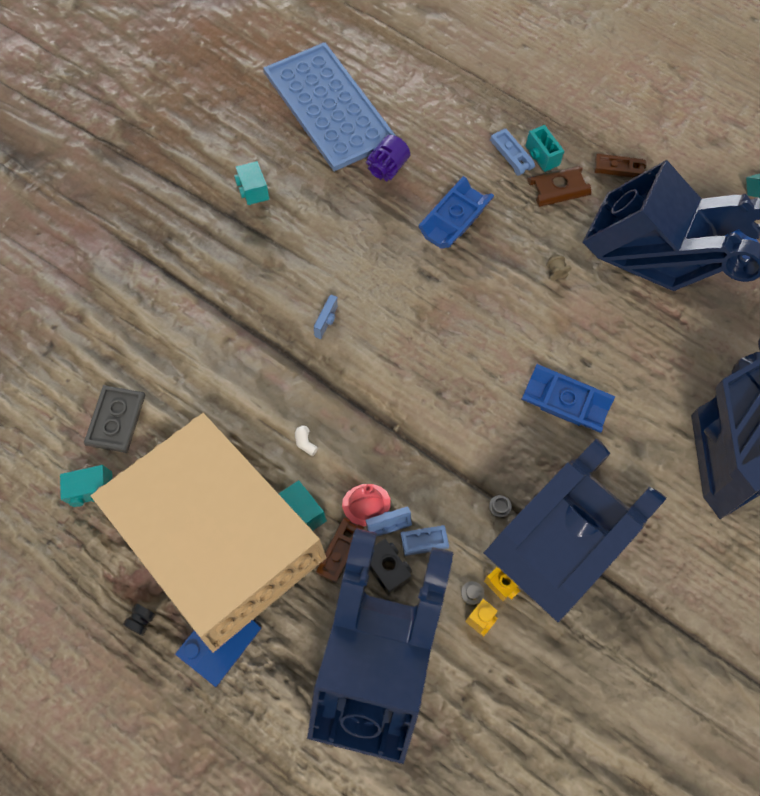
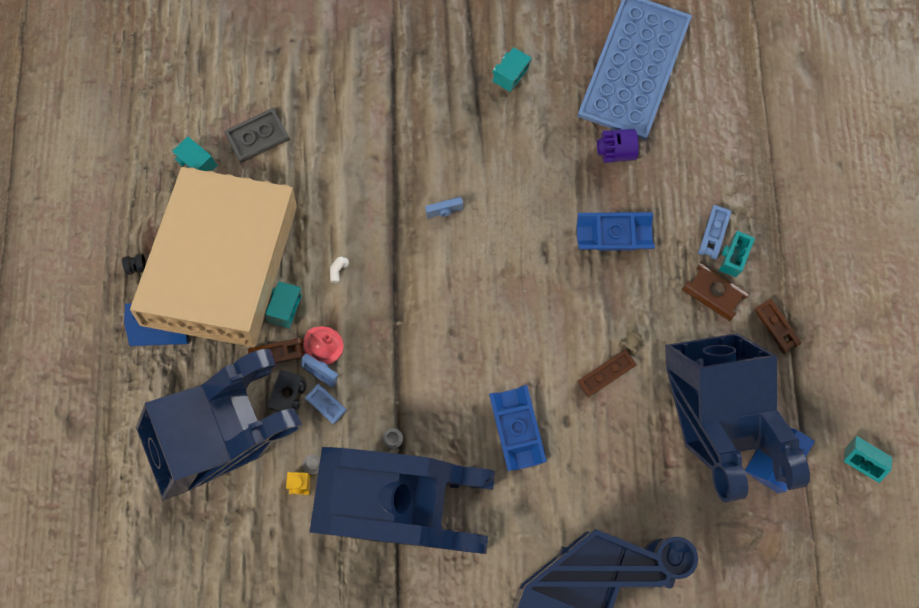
camera: 55 degrees right, 10 degrees up
none -> reddish brown plate [577,349,637,398]

